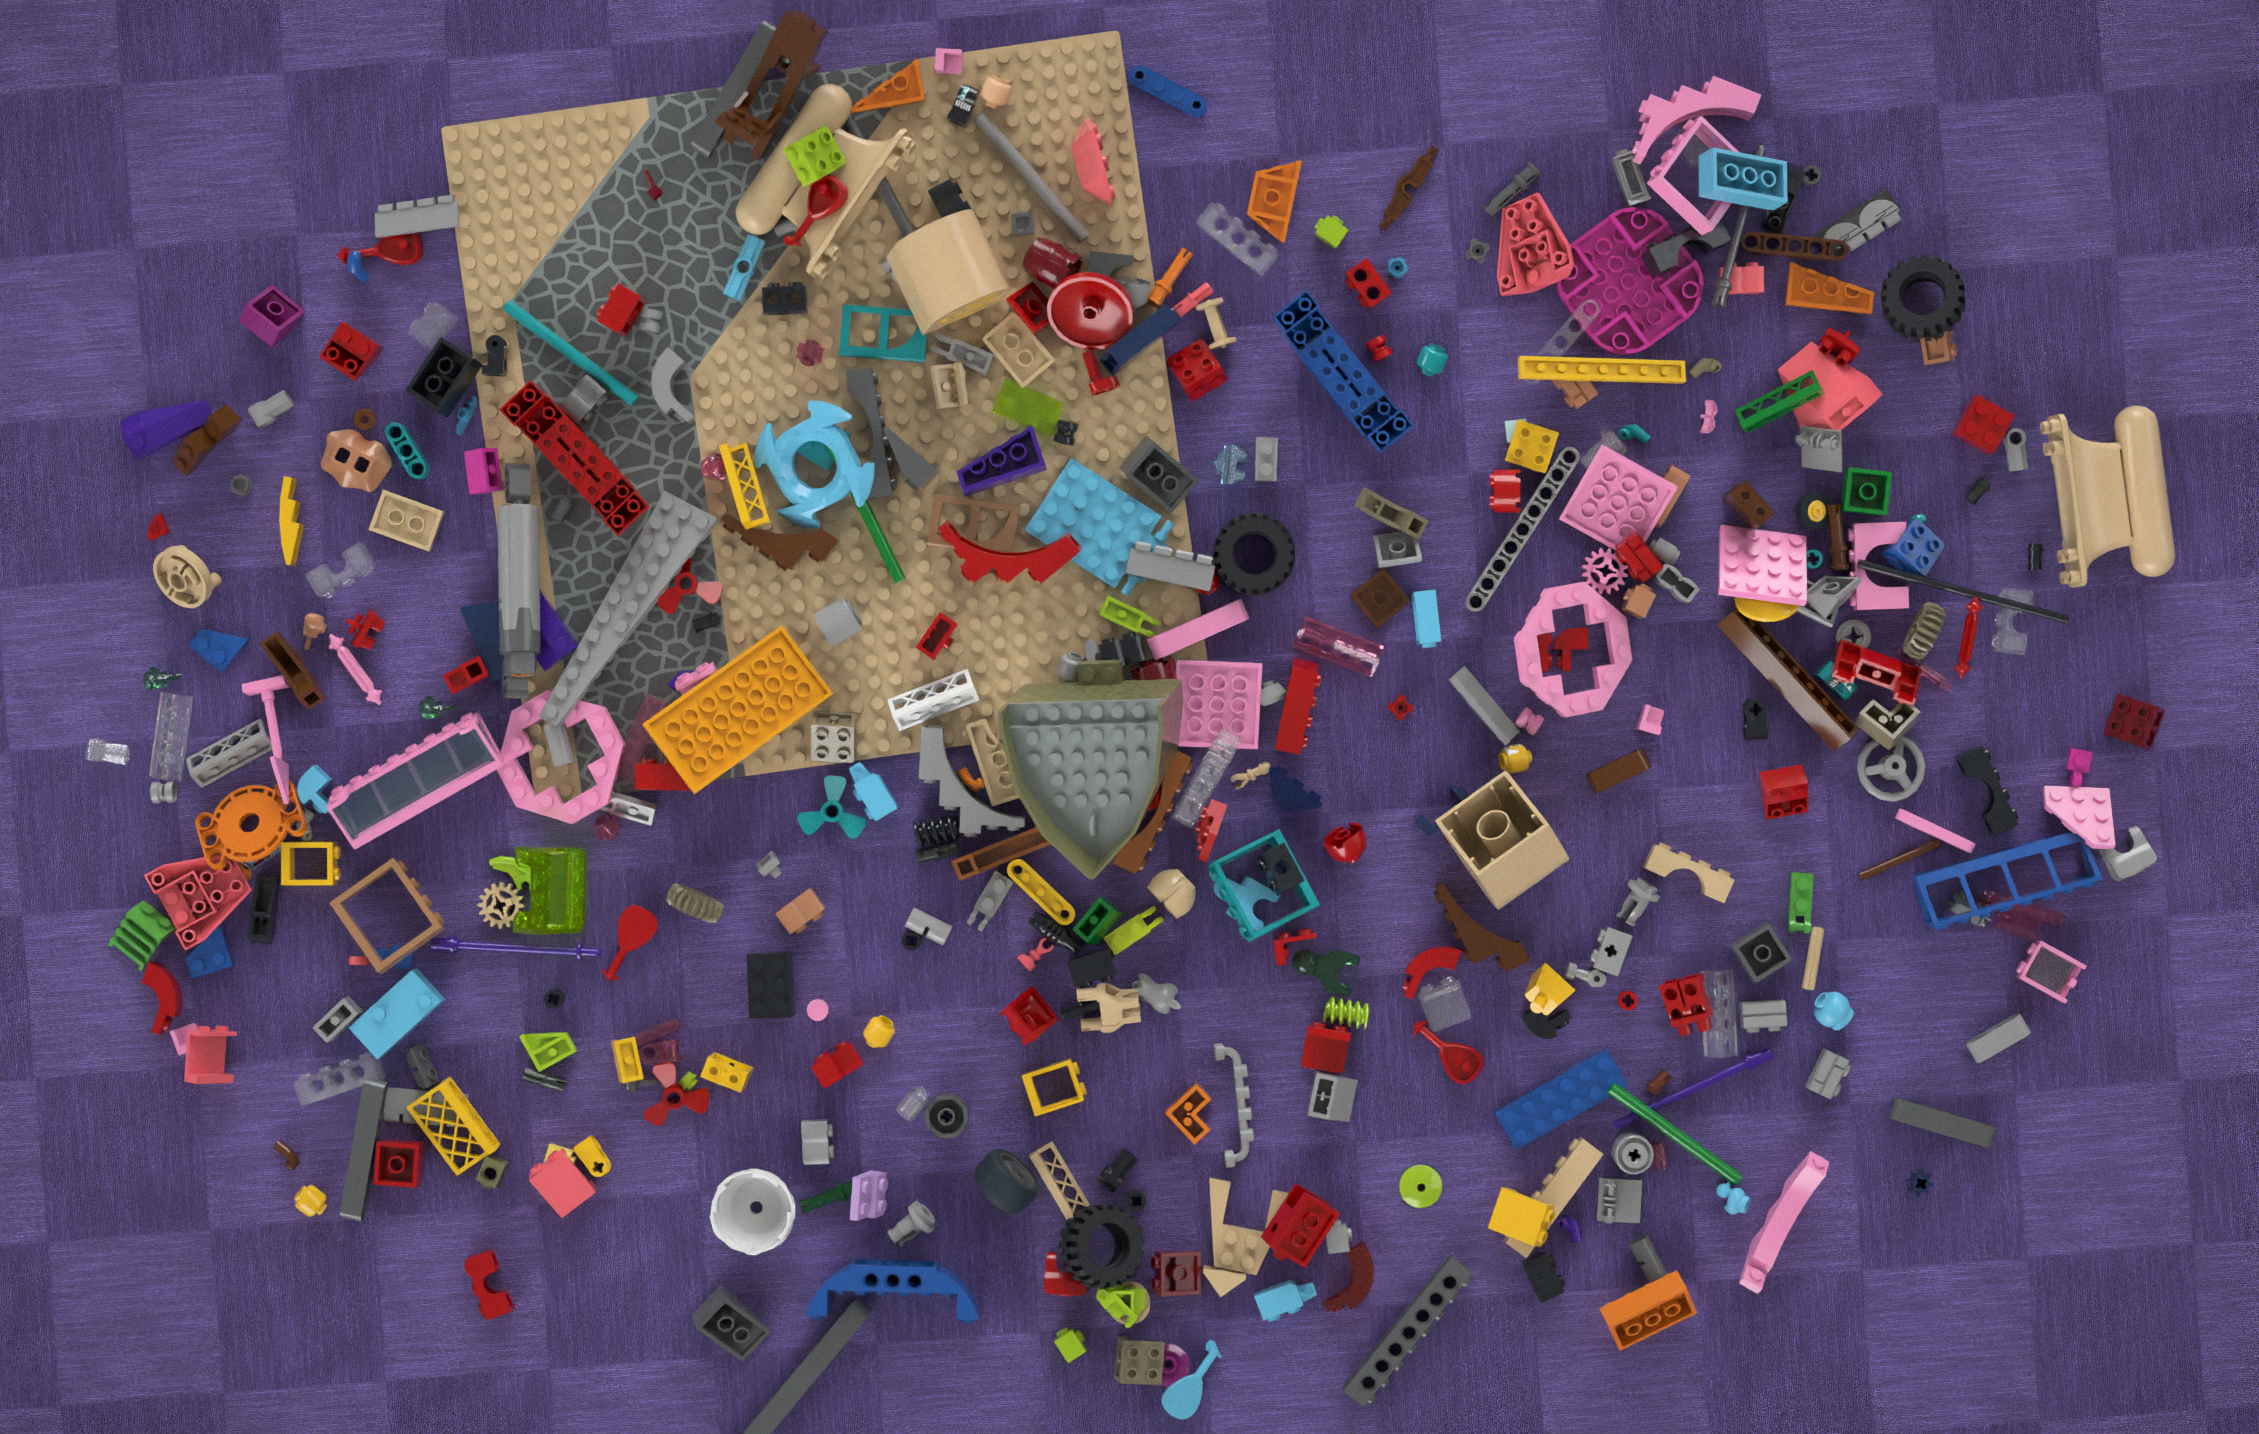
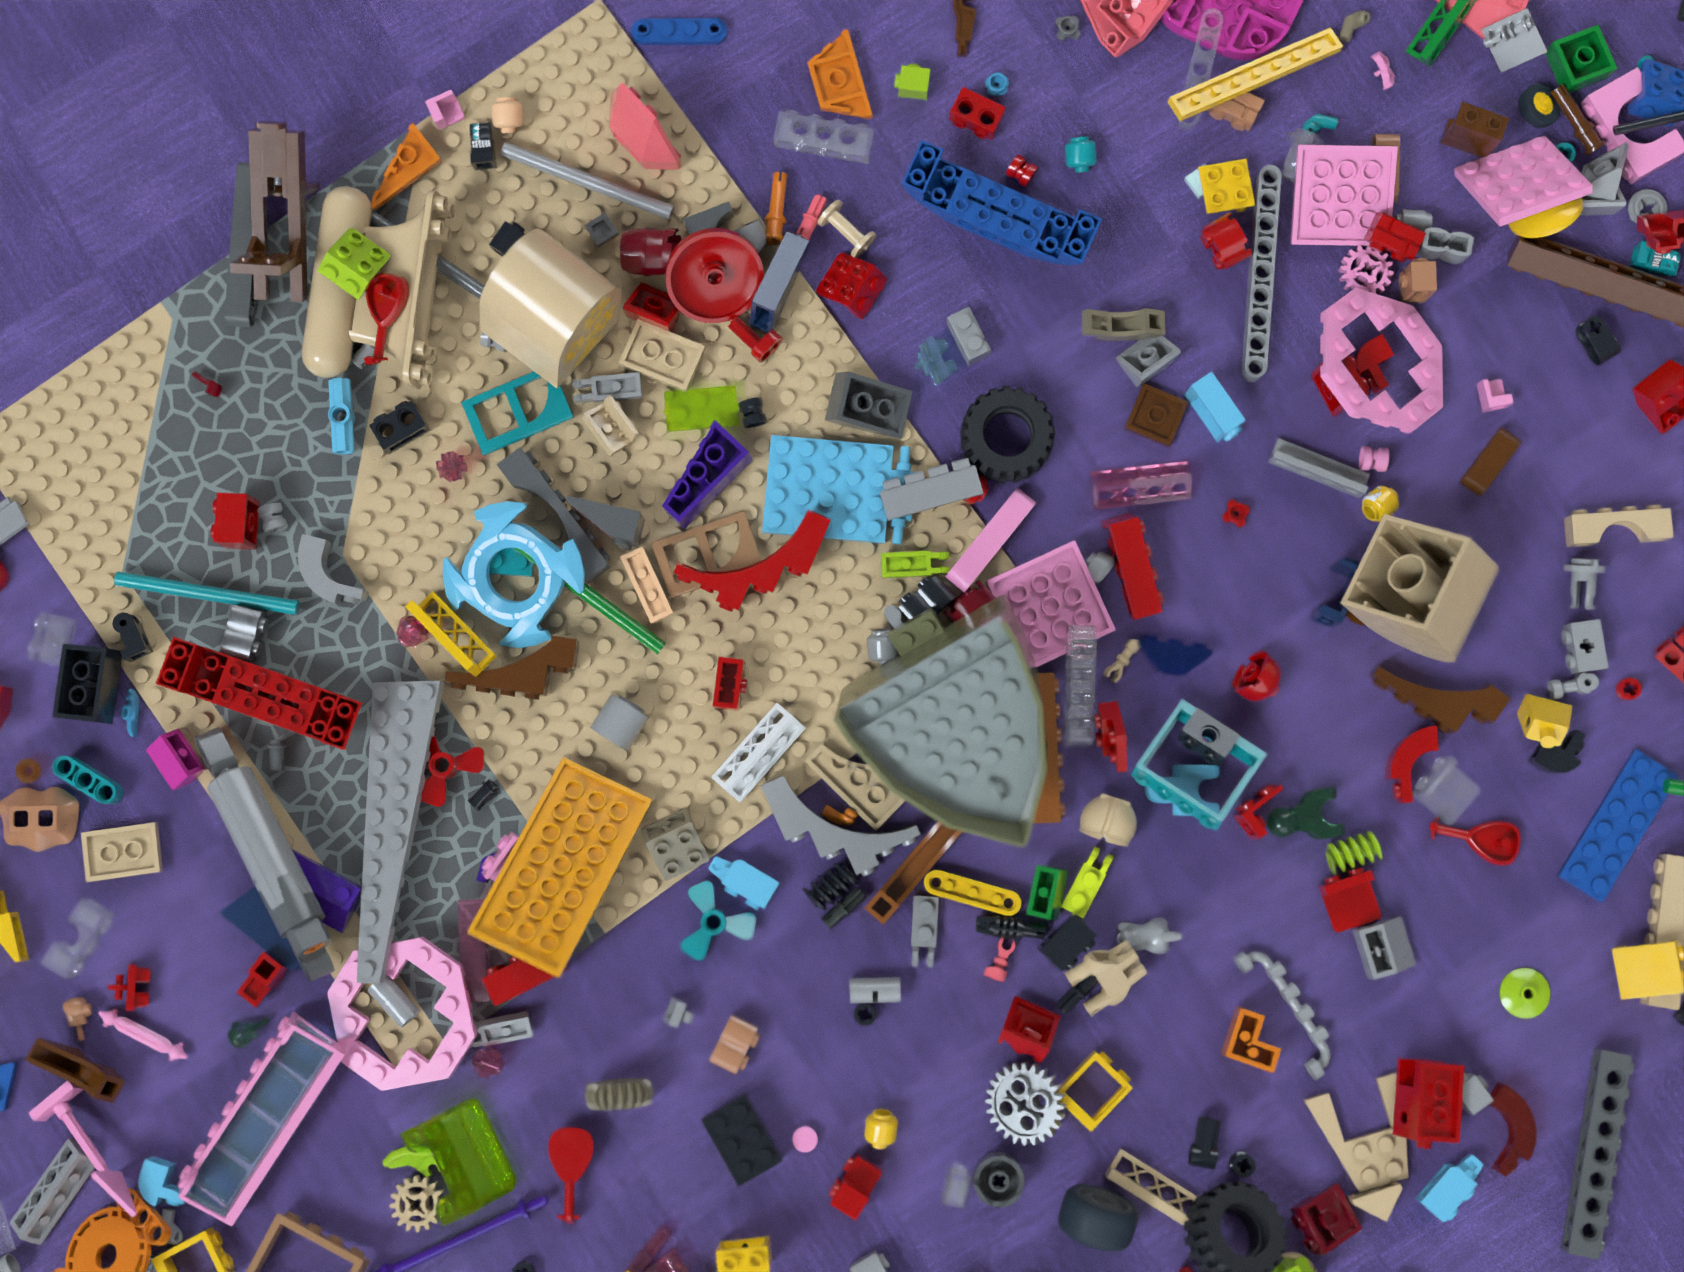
camera: 15 degrees left, 5 degrees down
none -> light nougat plate [620,546,674,624]
none -> light grey gear [985,1061,1067,1146]

